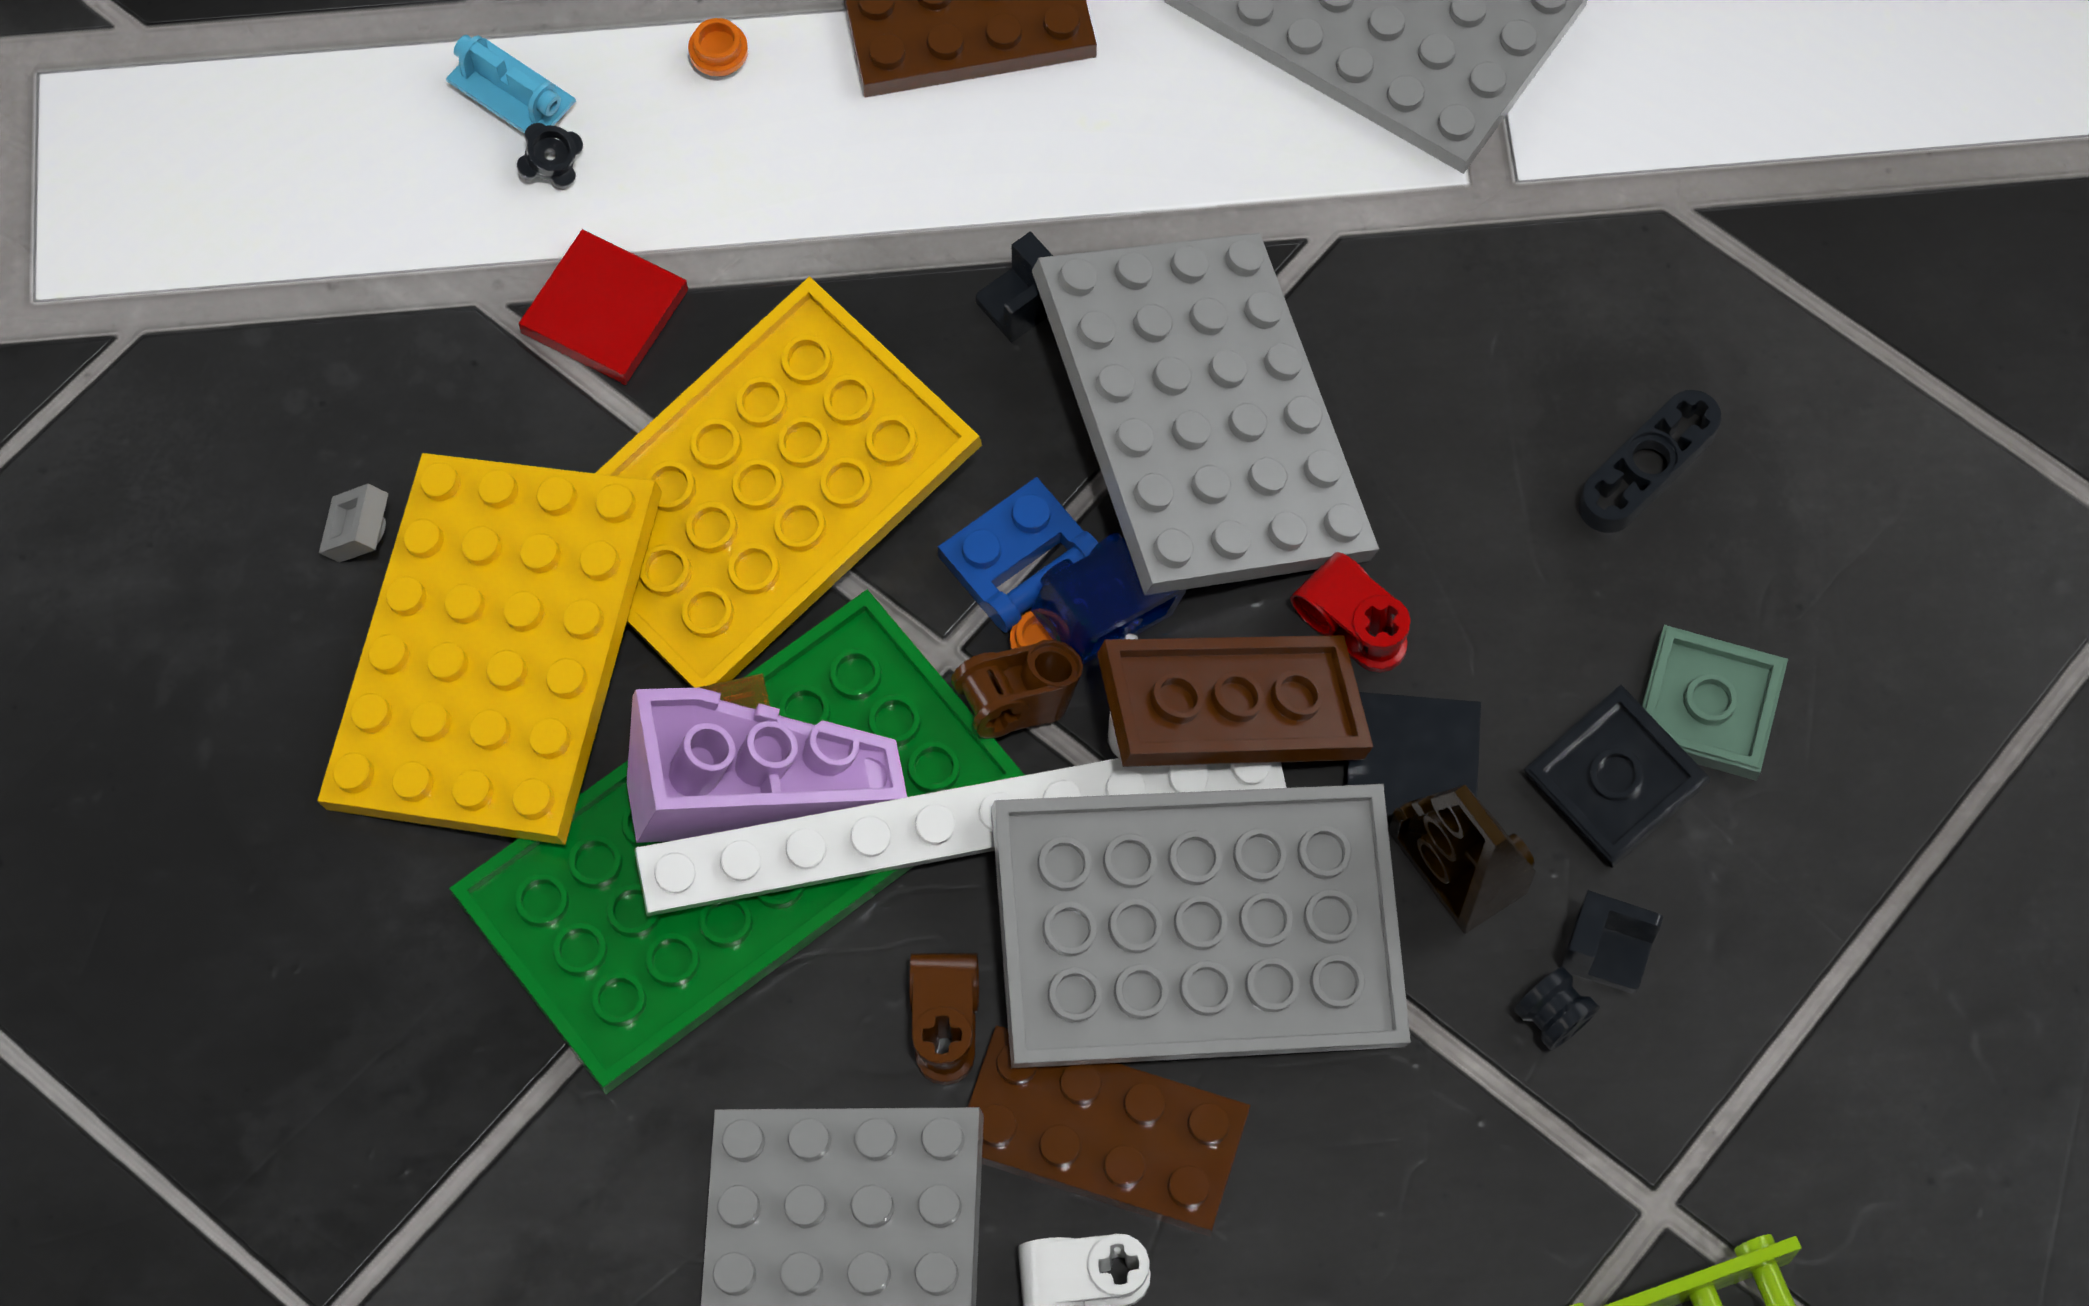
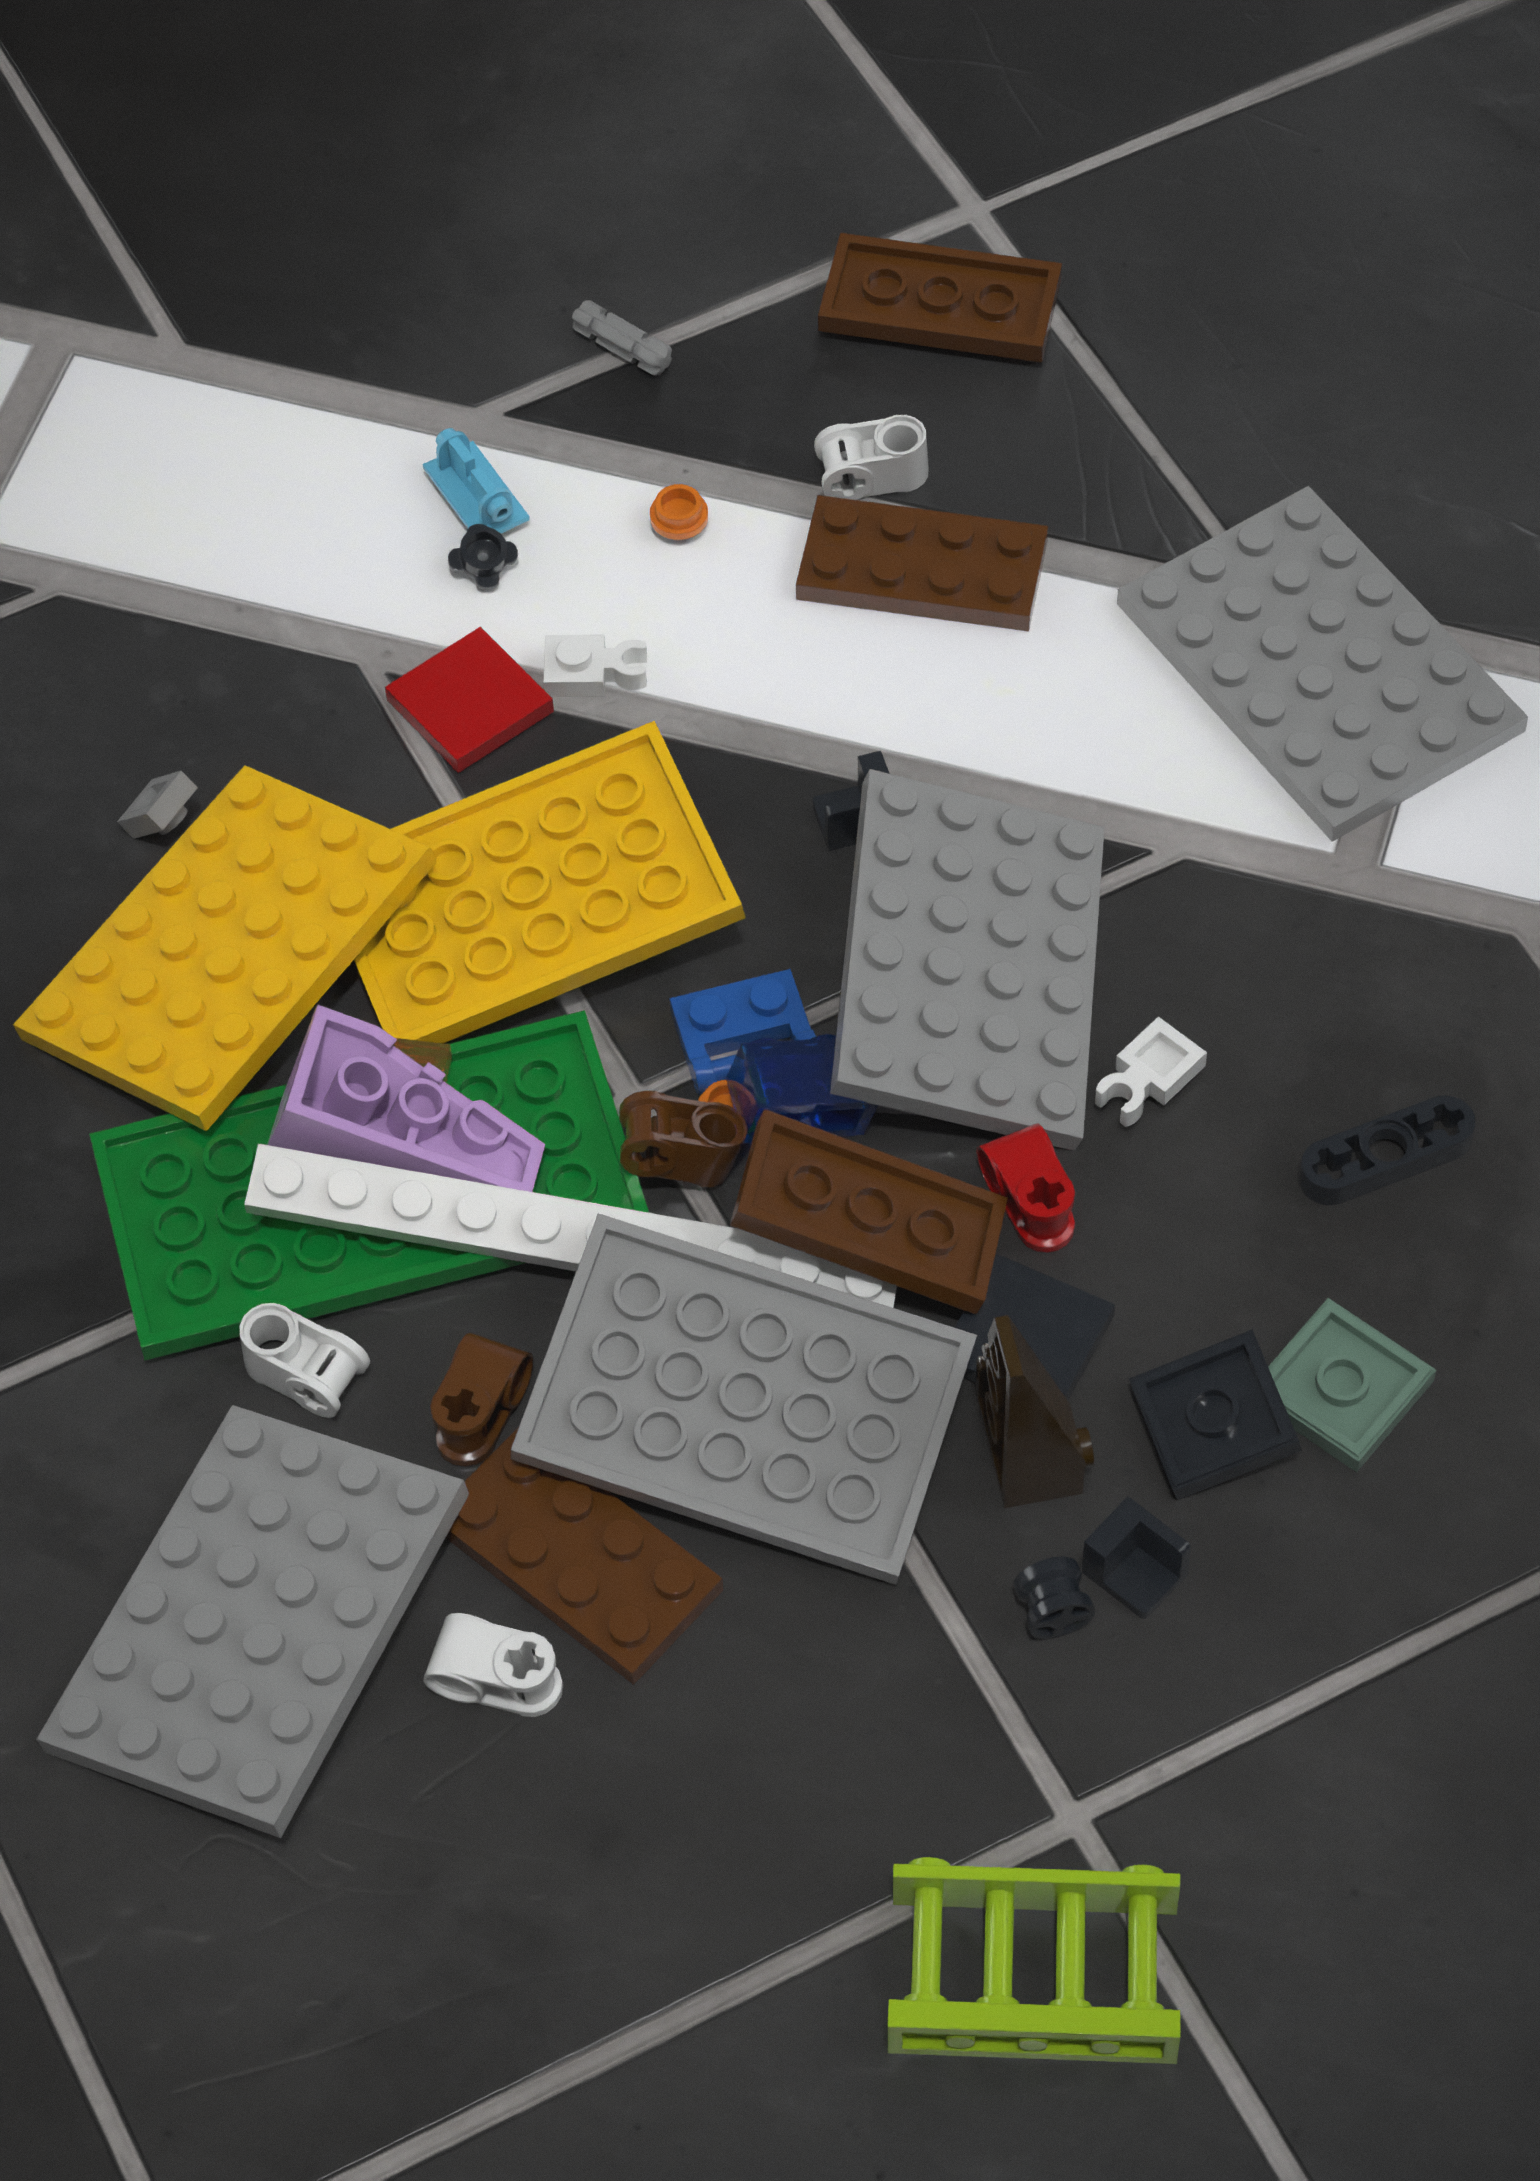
camera: 25 degrees right, 10 degrees down
none -> white piece [240,1303,370,1418]
none -> white plate [543,634,647,697]
none -> white plate [1095,1016,1207,1127]

